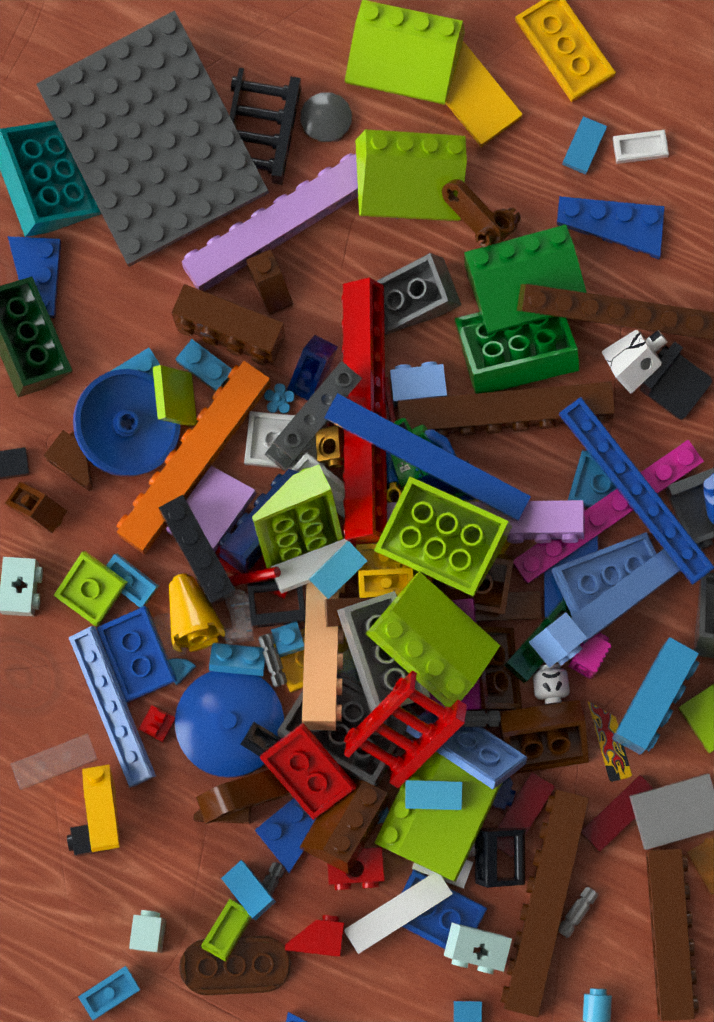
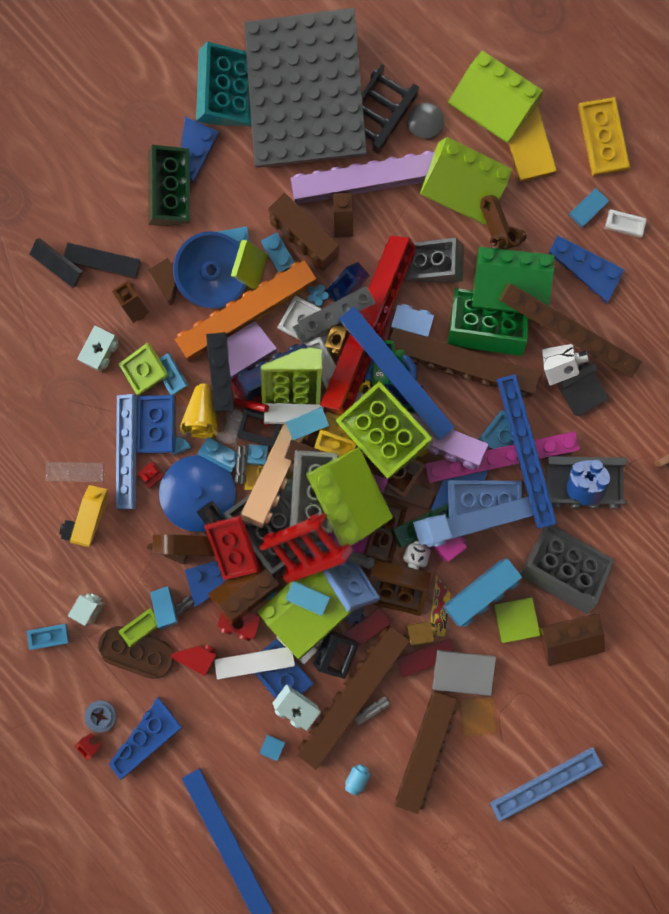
camera: 20 degrees right, 5 degrees up
none -> pearl gold brick [407,621,437,645]

